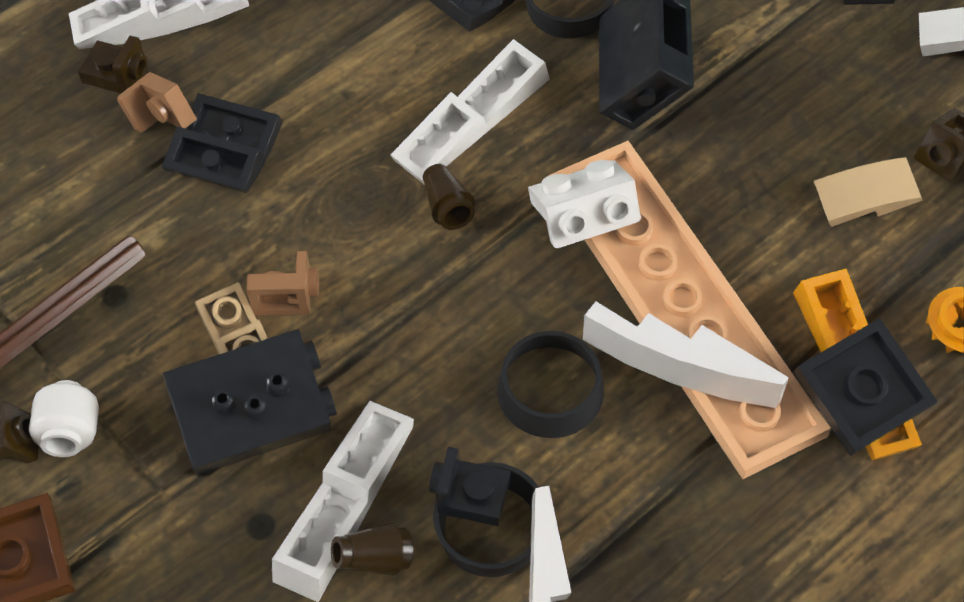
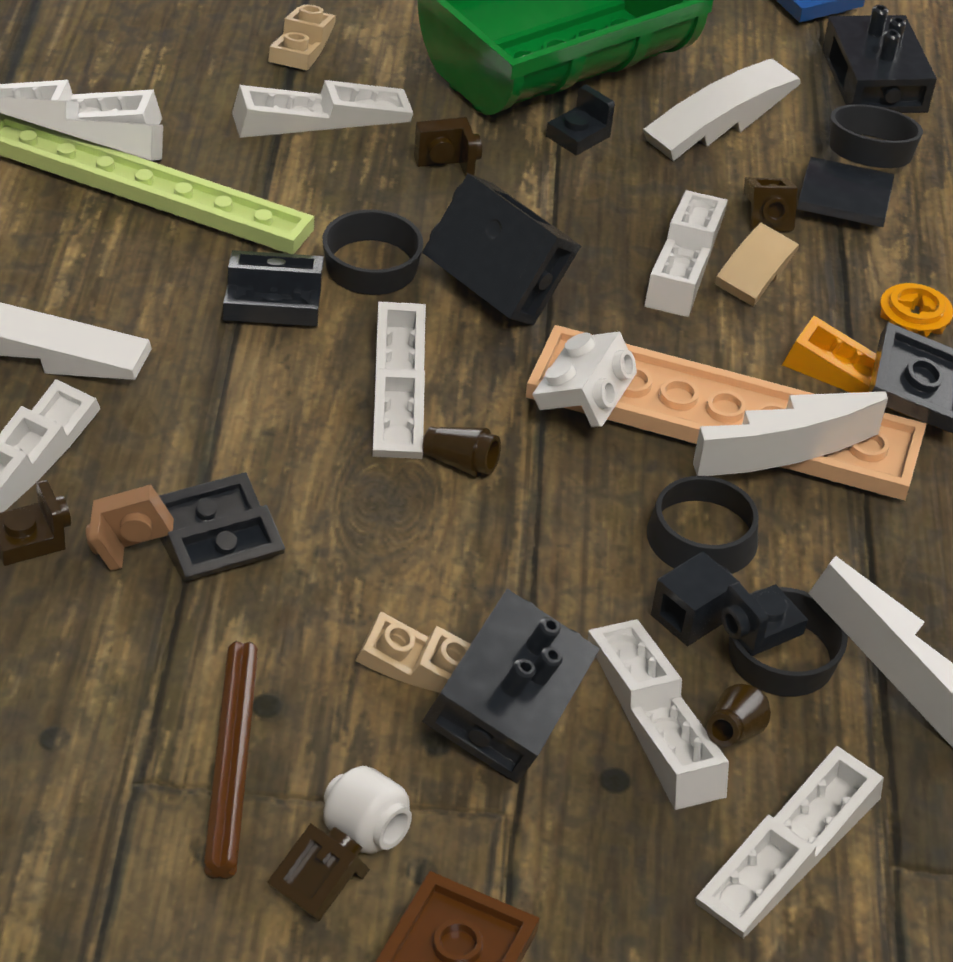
camera: 50 degrees left, 15 degrees down
medium nougat bracket [246,251,319,316] -> none
none -> white slope [644,190,728,317]
none -> black brick [651,551,740,647]

